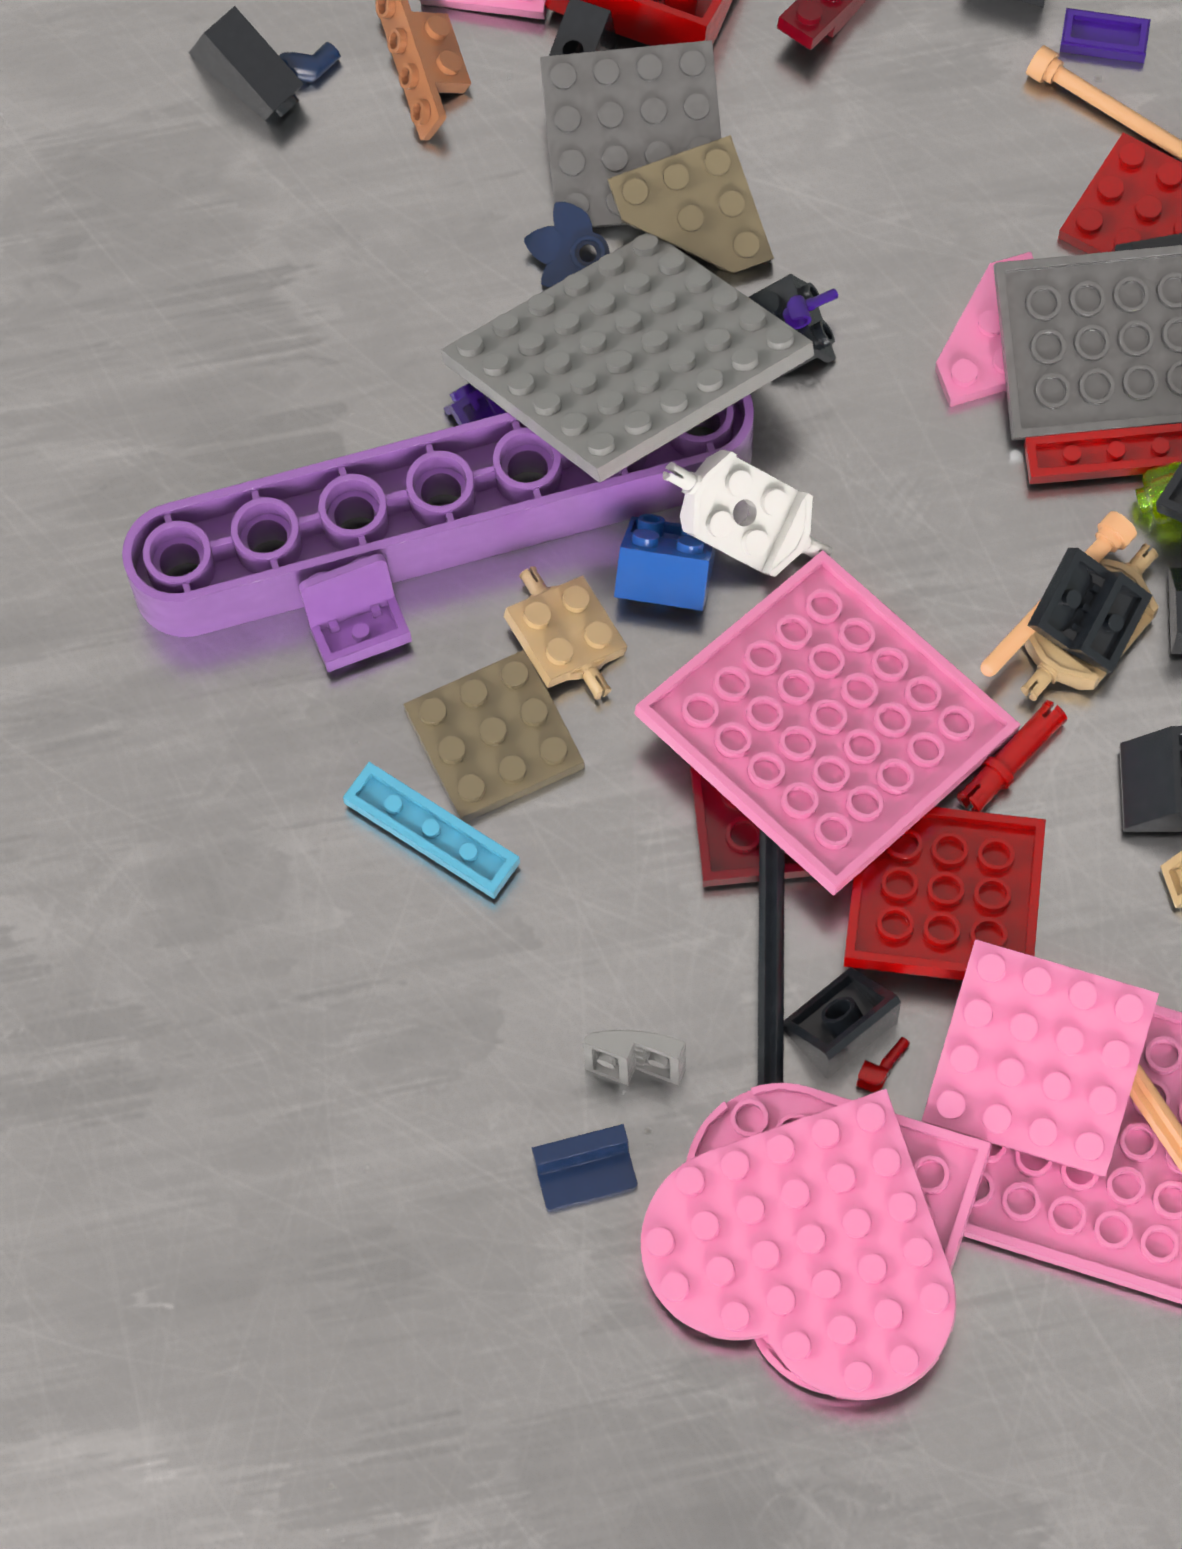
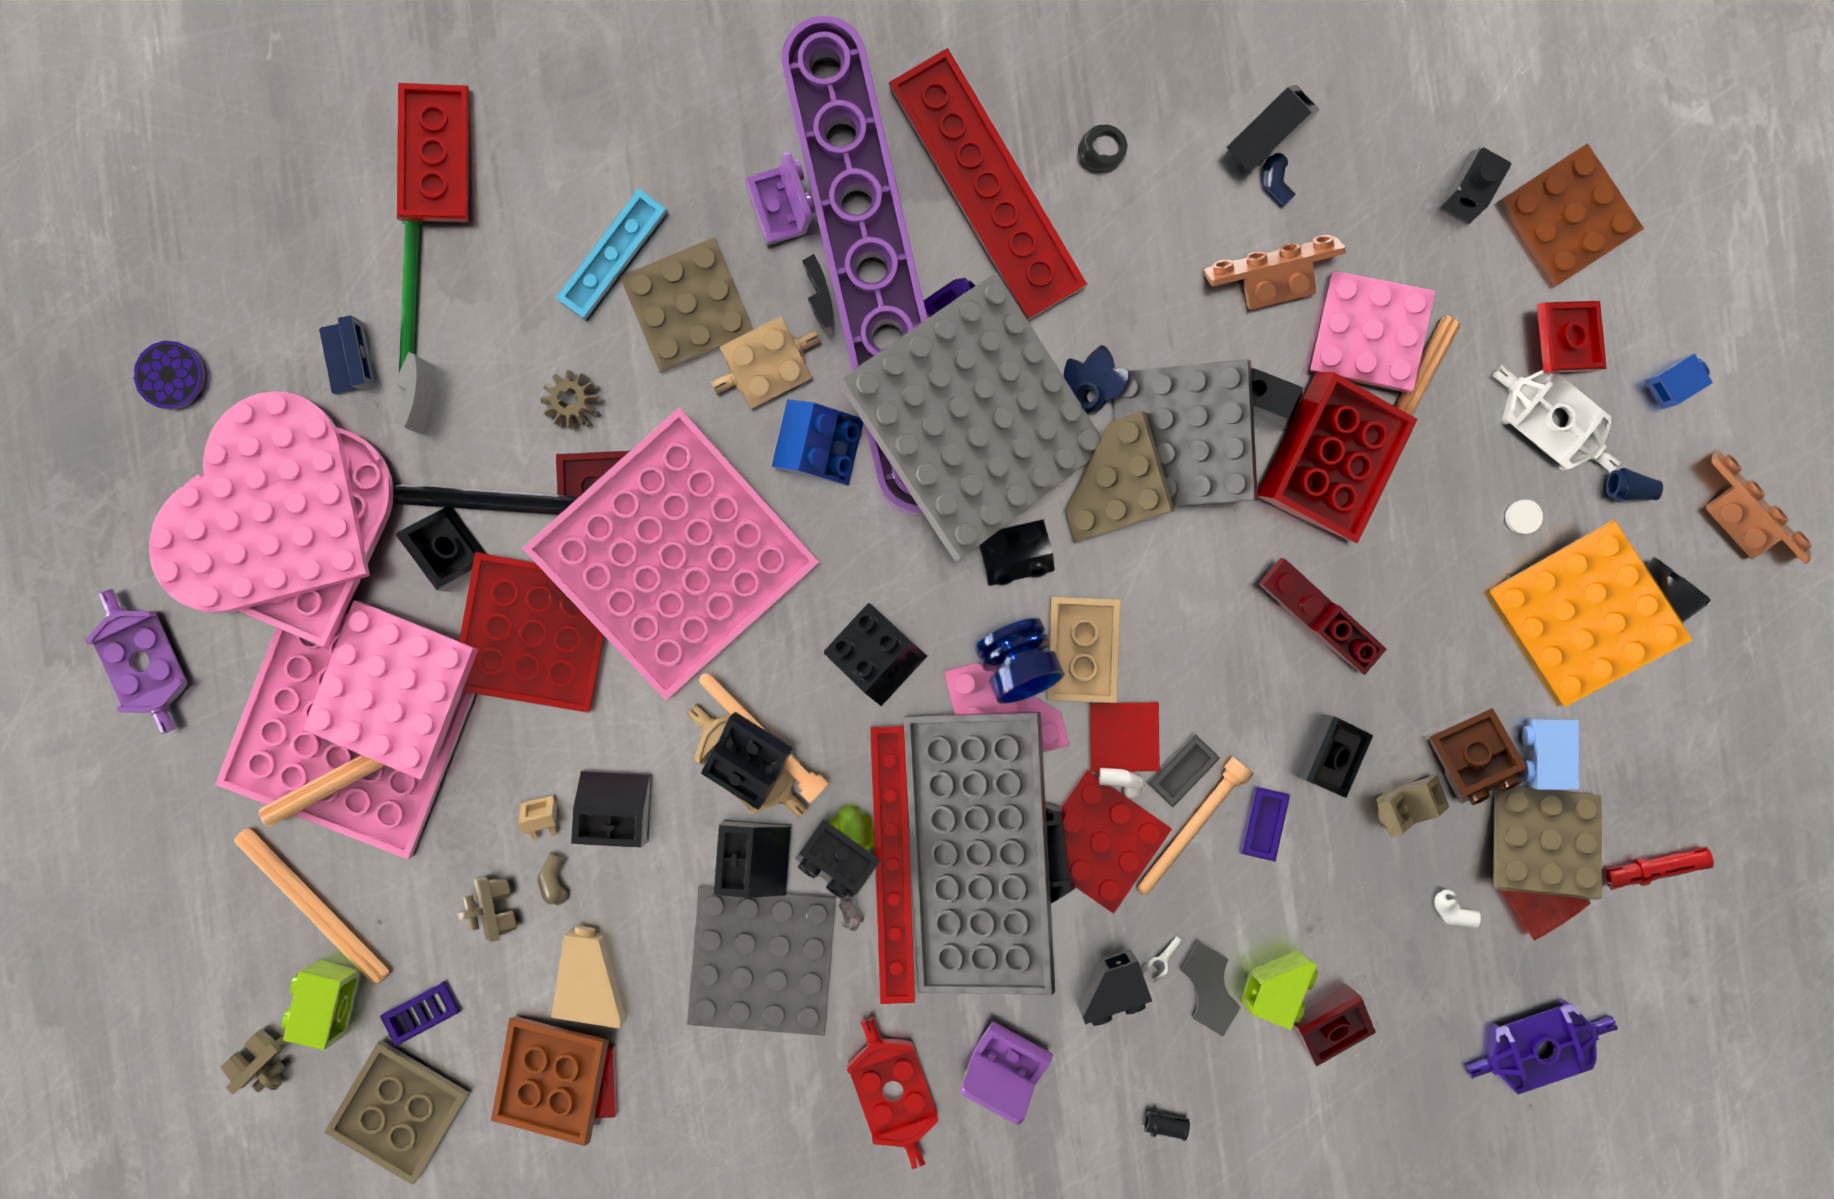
camera: 90 degrees right, 20 degrees up
white plate [663,450,832,577] -> none
dark purple hand [783,288,838,330] -> none
red hand [856,1037,910,1093] -> none
red pin [957,700,1067,812] -> none
none -> medium lavender plate [86,589,188,735]
none -> tile [133,341,206,410]
none -> red tile [397,83,469,222]
none -> green bar [398,221,423,388]
none -> dark tan gear [540,370,601,430]
none -> black slope [802,254,835,339]
none -> black bracket [824,603,927,706]
none -> red plate [889,48,1087,320]
none -> clear blue wheel [975,618,1065,704]
none -> tan plate [1047,597,1121,703]
none -> pearl dark grey piece [1078,124,1128,170]
none -> red tile [1089,702,1160,772]
none -> white arm [1099,768,1144,798]
none -> dark grey tile [1147,734,1220,807]

